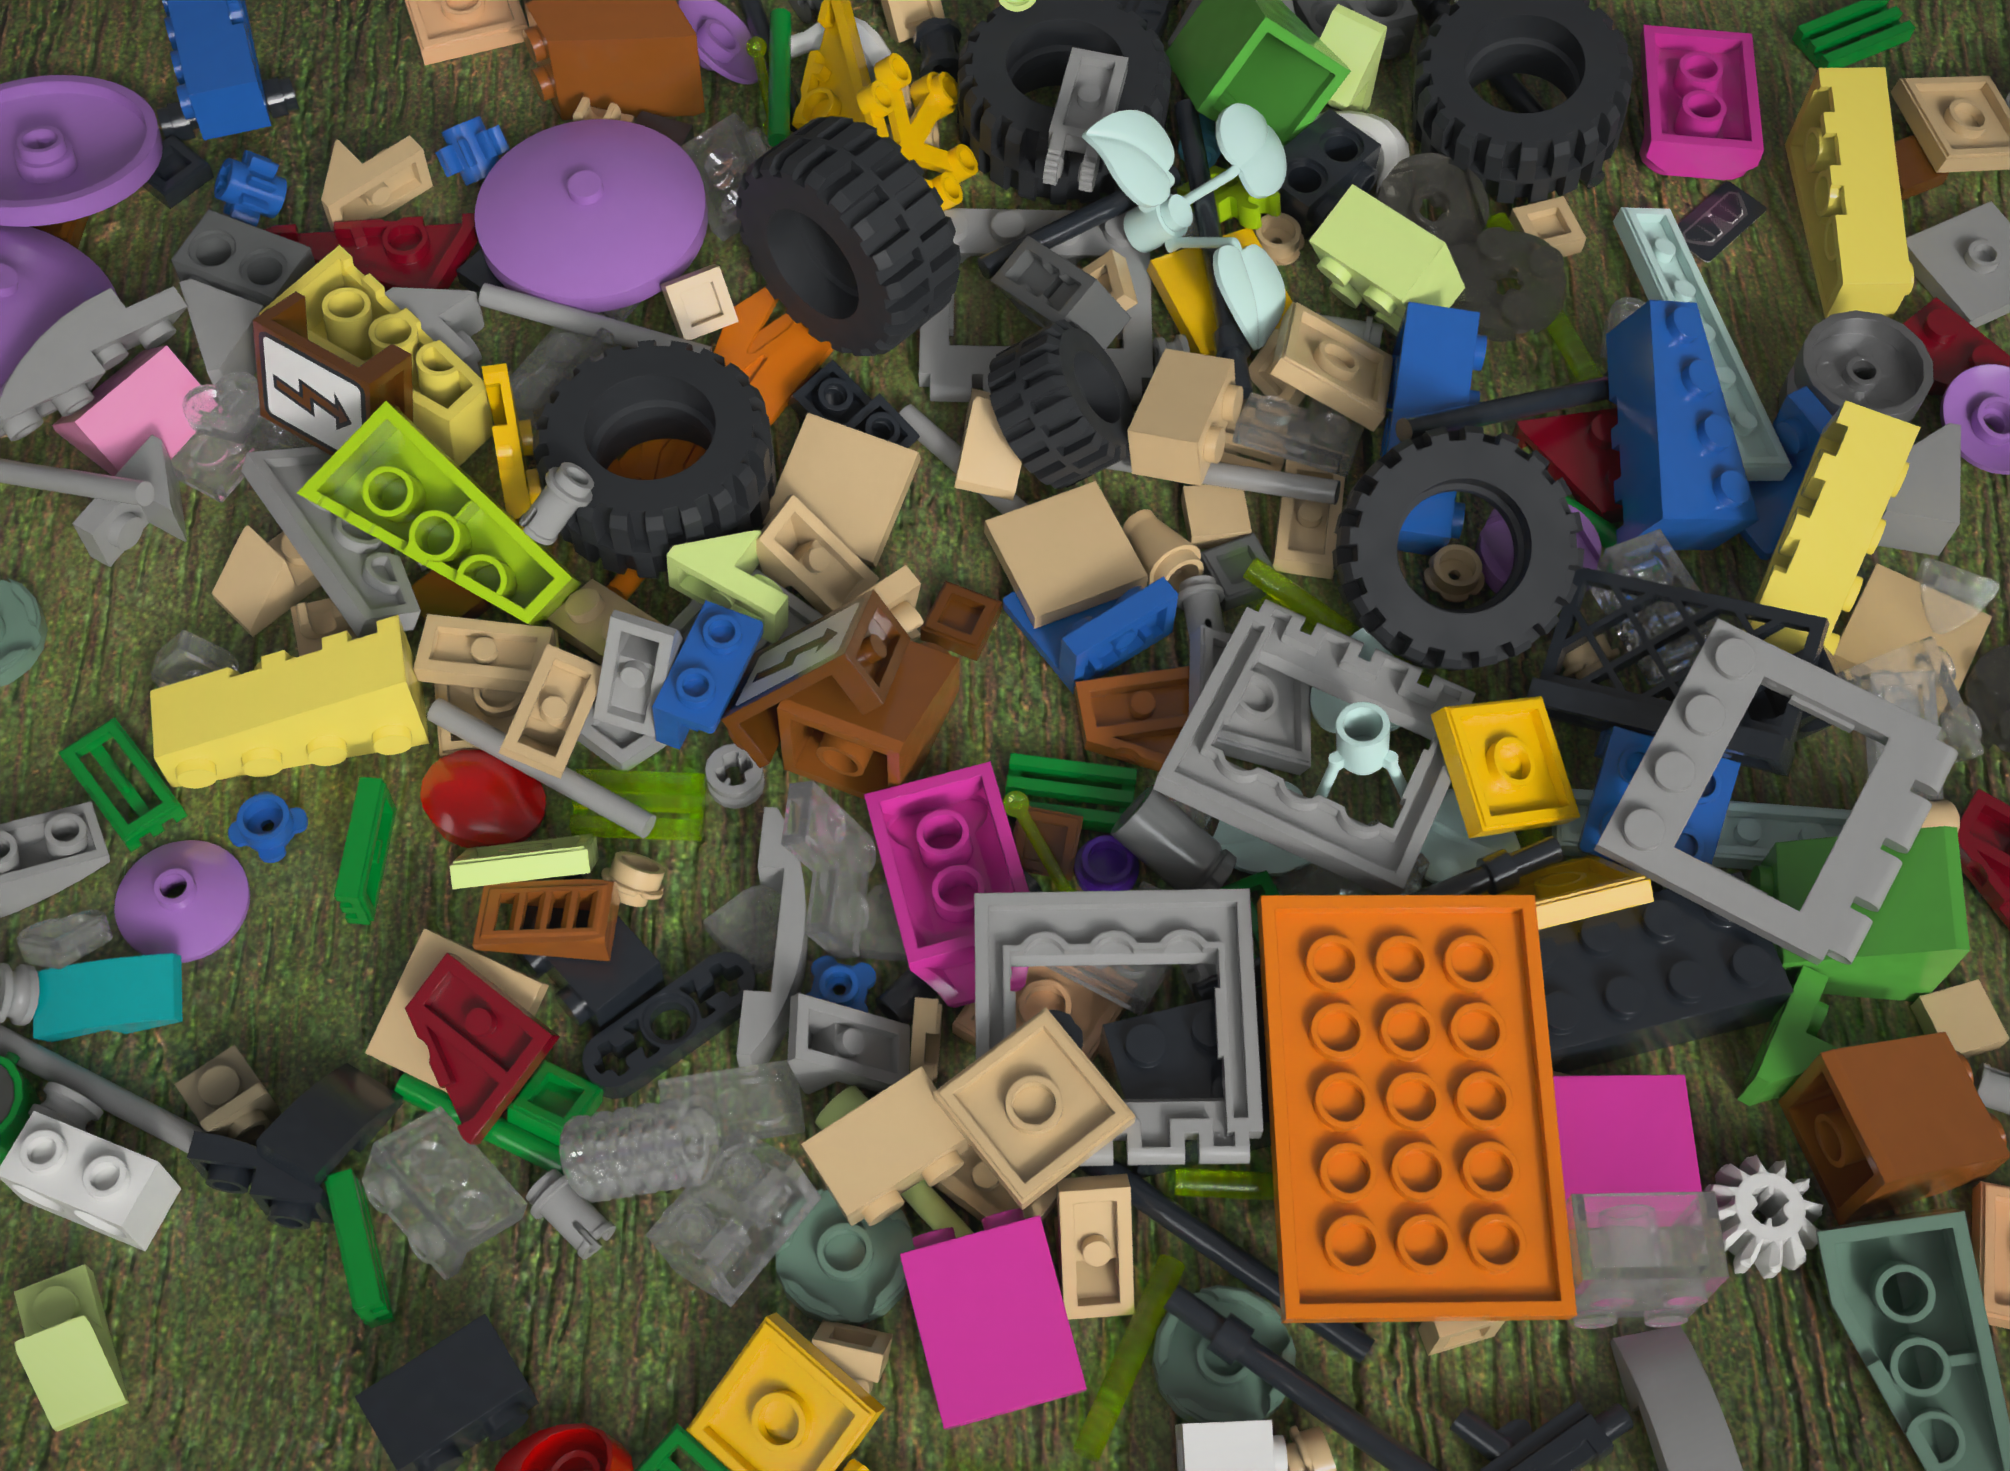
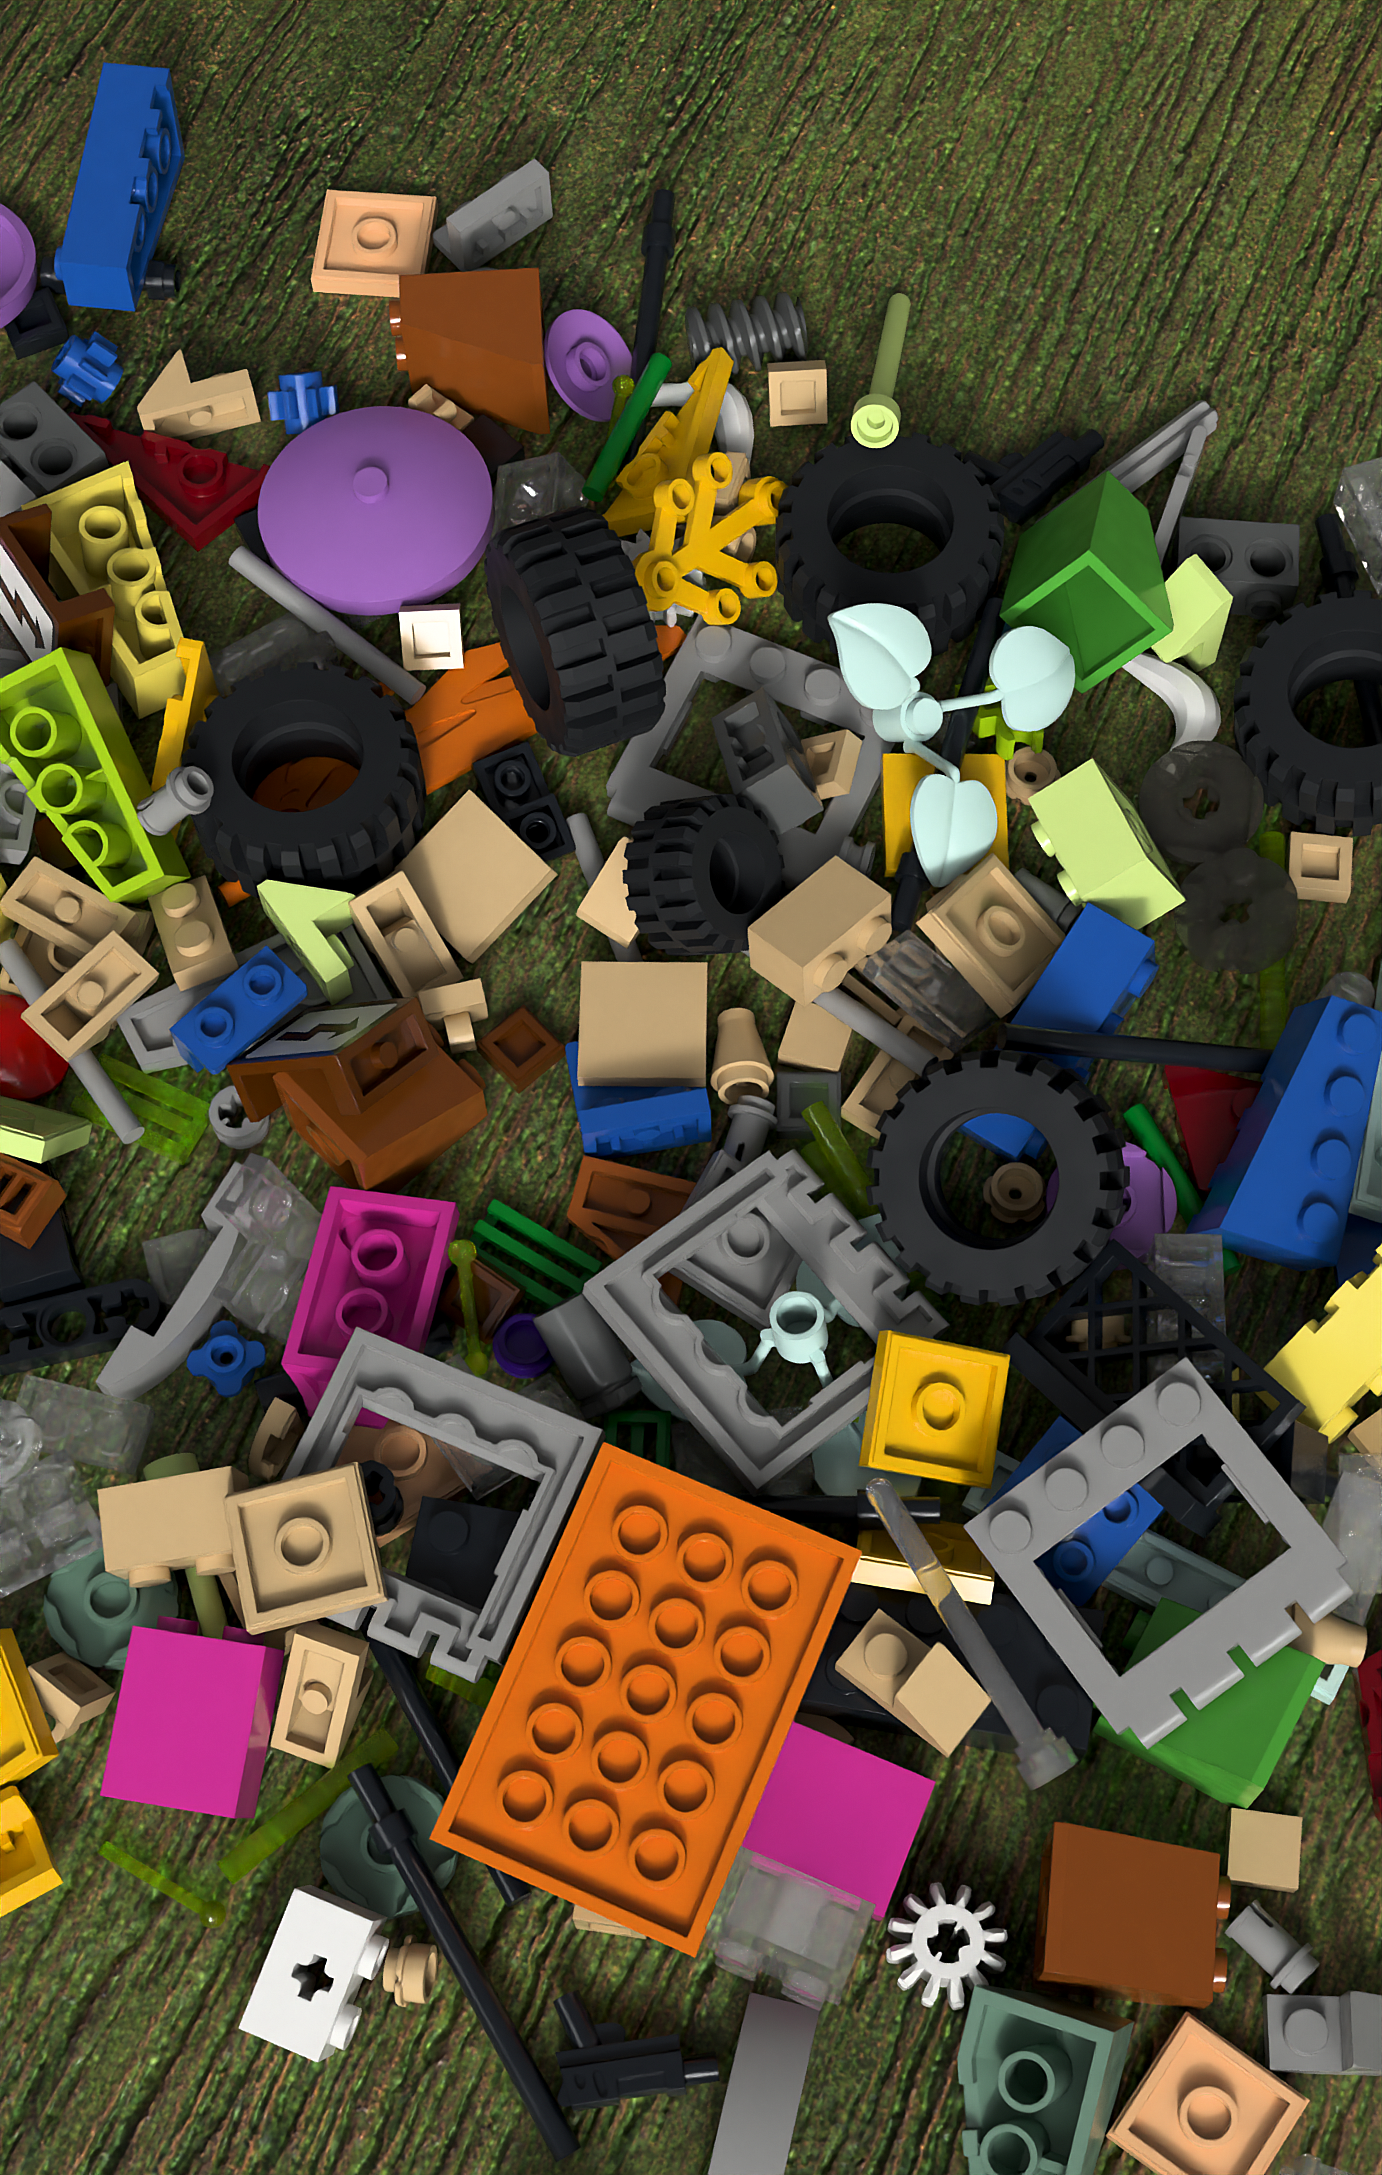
camera: 30 degrees right, 5 degrees up
light grey slope [385,287,485,379] -> none
light grey slope [593,609,685,738] -> none
tan plate [601,851,665,907] -> none
light grey slope [787,993,910,1094] -> none
black bush [913,17,962,84] -> none
black bar [977,165,1181,279] -> none
light grey hinge [1043,47,1129,192] -> none
black brick [1261,108,1381,241] -> none
bright green slope [1737,965,1837,1106] -> none
none -> tan slope [835,1609,992,1758]
none -> clear piece [866,1478,1079,1790]

